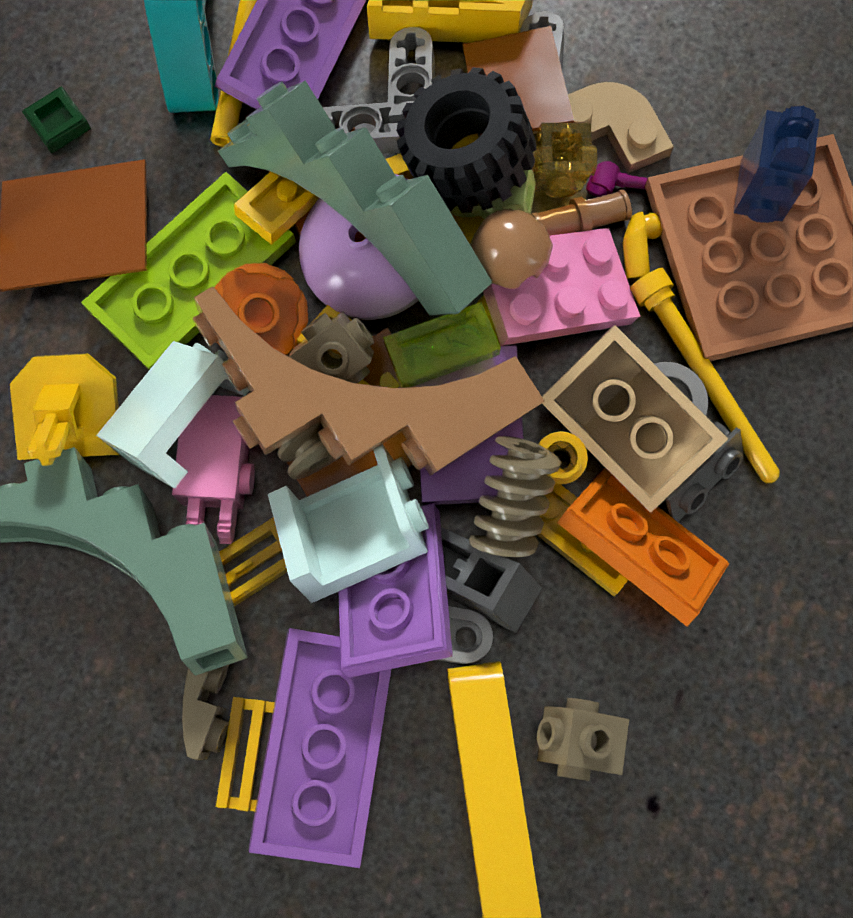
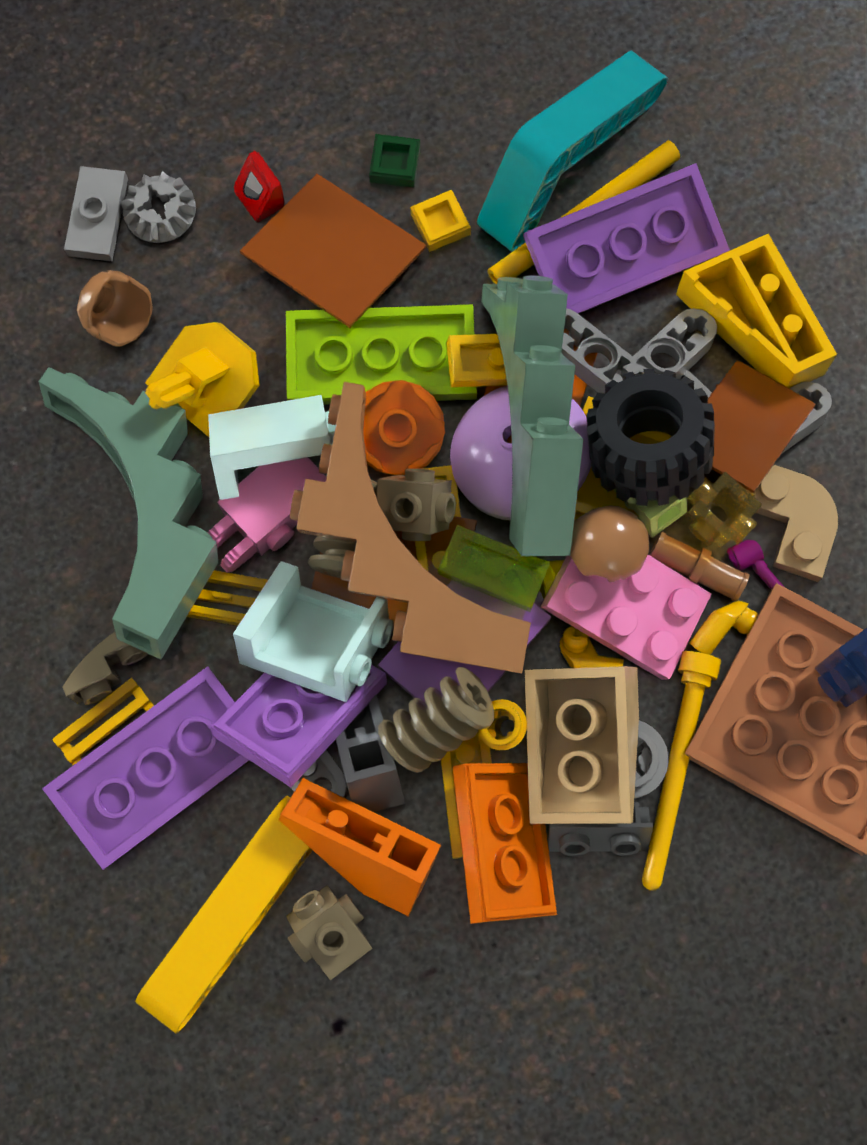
camera: 45 degrees right, 0 degrees up
none -> orange slope [279,778,441,916]
none -> yellow tile [410,190,471,252]
none -> yellow arm [560,626,624,668]

